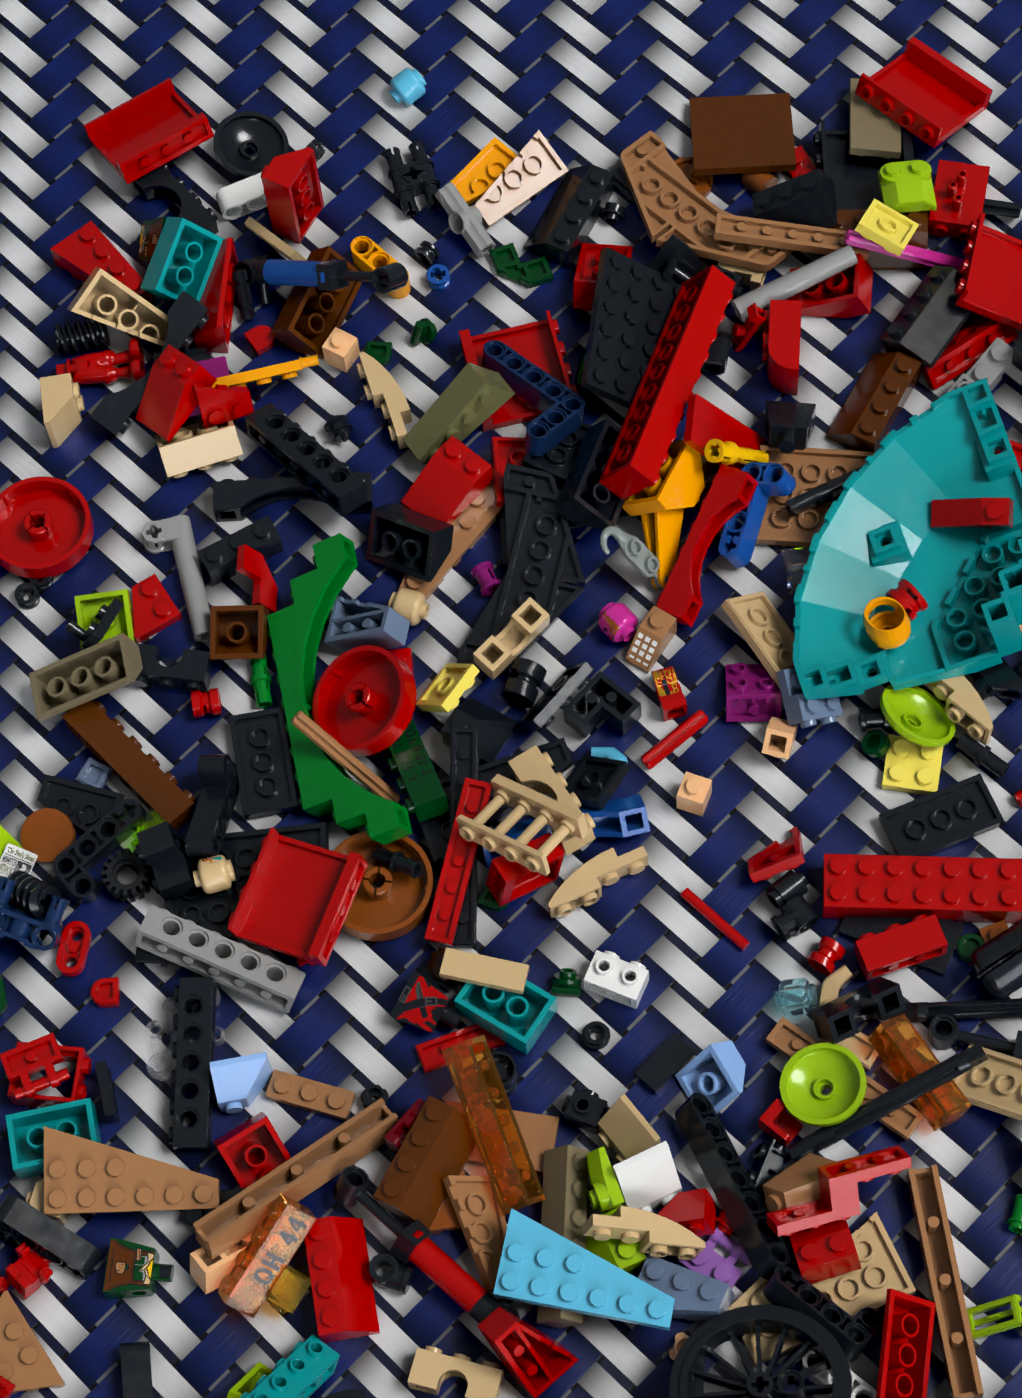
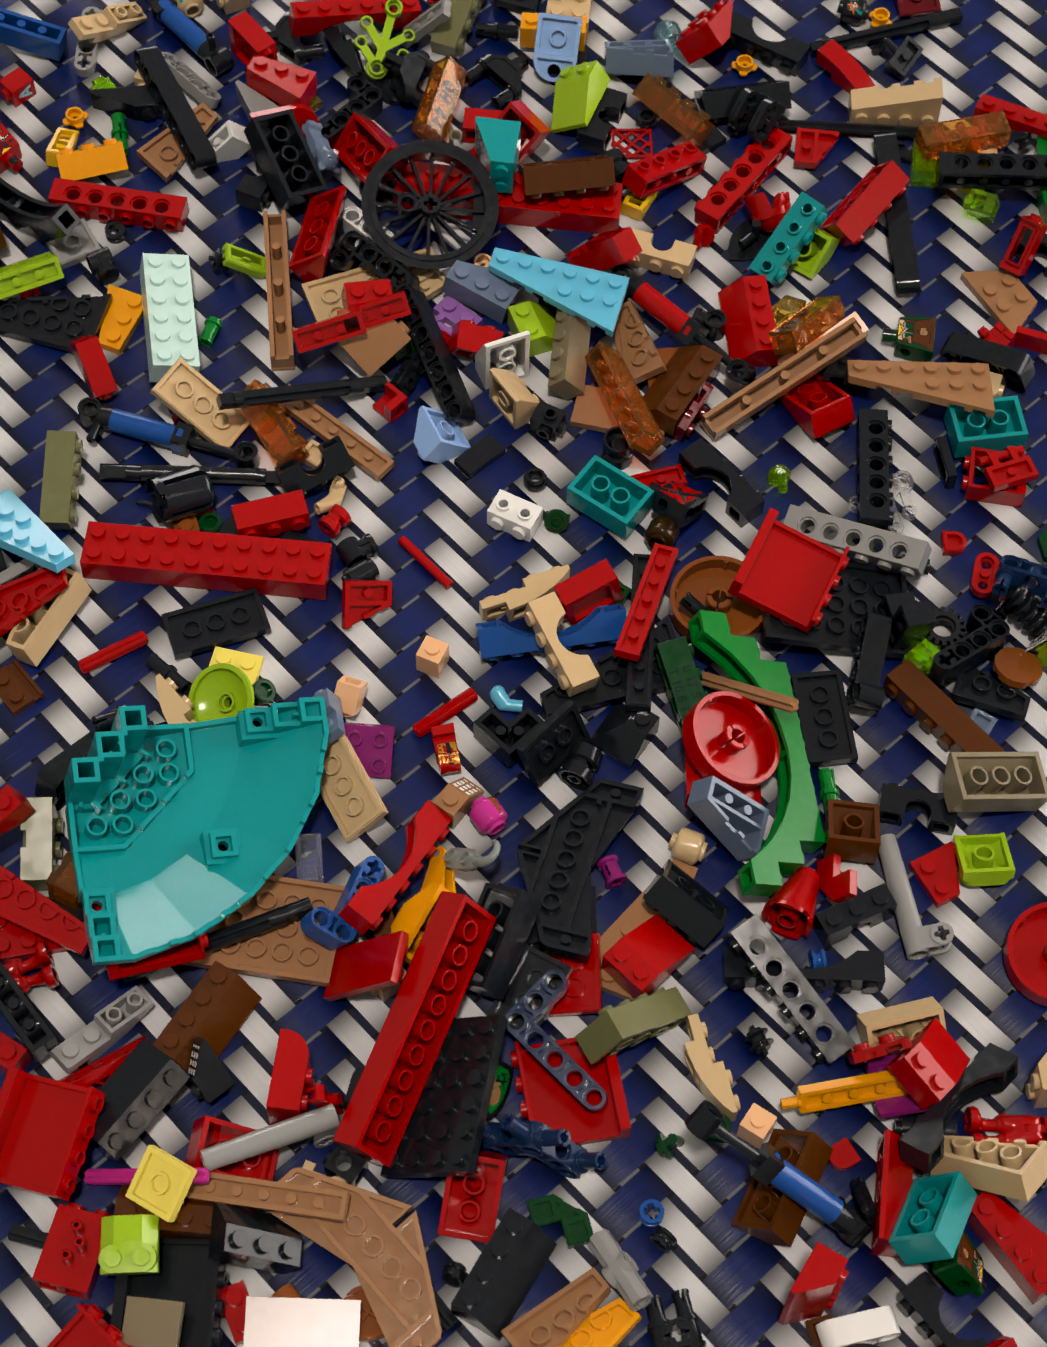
camera: 175 degrees right, 5 degrees down
black plate [65,598,124,649] -> none
red wheel [191,688,222,718] -> none
tan head [193,855,236,894] -> none
light blue slope [209,1052,273,1114] -> none
tan tile [245,216,308,261] -> none
medium nougat plate [265,1069,356,1122] -> none
light orange beam [350,236,411,299] -> none
black plate [361,1085,389,1109] -> none
light yellow plate [415,663,480,713] -> none
tan tile [439,947,530,995] -> none
tan fence [456,774,589,876] -> none
tan arch [473,597,550,680] -> none
black plate [565,755,630,809] -> none
tan slope [583,1206,706,1260] -> none
lime slope [586,1146,625,1214] -> none
black shield [647,234,704,283] -> none
yellow pin [704,439,769,465] -> none
black torso [764,400,816,454] -> none
clear light blue head [774,977,817,1016] -> none
lime dish [780,1043,867,1127] -> none
light orange helmet [863,596,911,650] -> none
red wheel [886,578,928,621] -> none
red slope [931,498,1014,528] -> none
none -> black slope [187,1036,235,1103]
none -> dark blue pin [481,1114,608,1179]
none -> black arch [678,438,765,528]
none -> red cone [762,867,820,940]
none -> clear neon green plate [767,464,791,493]
none -> blue bush [809,949,827,968]

